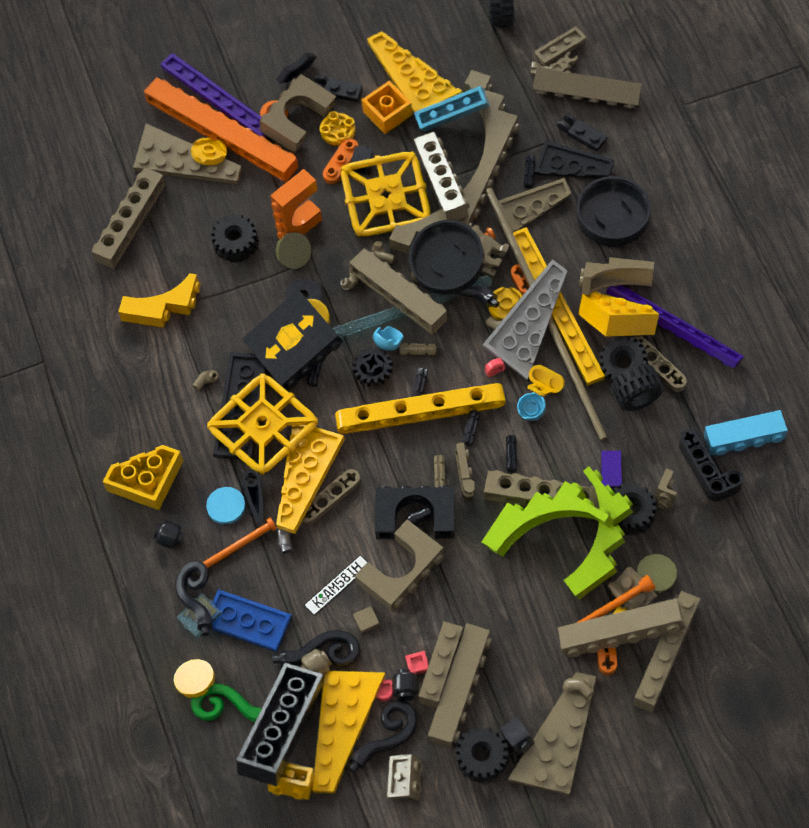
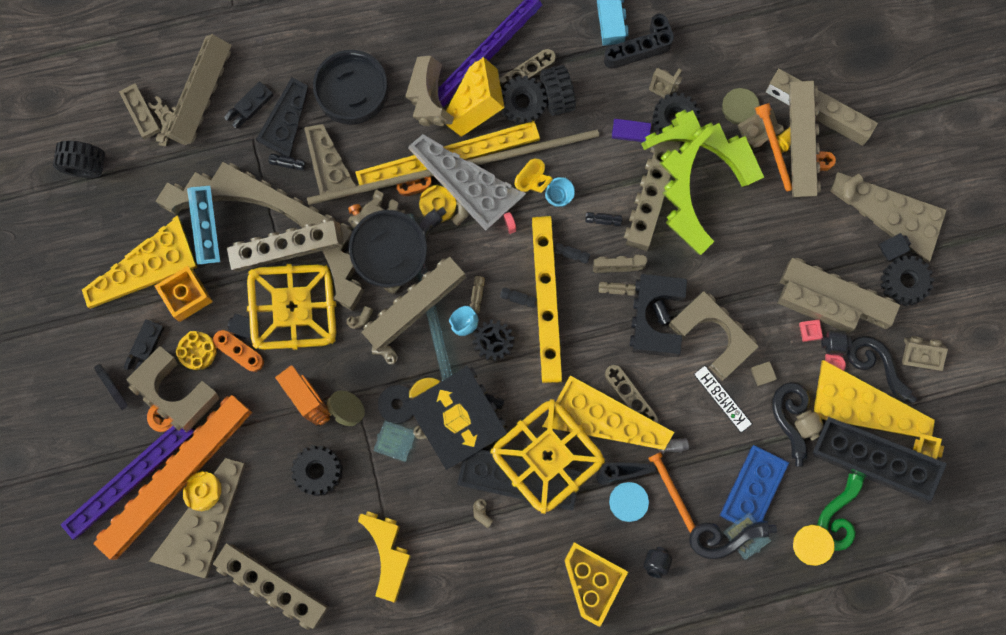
camera: 85 degrees left, 15 degrees up
none -> clear light blue piece [373,421,415,462]

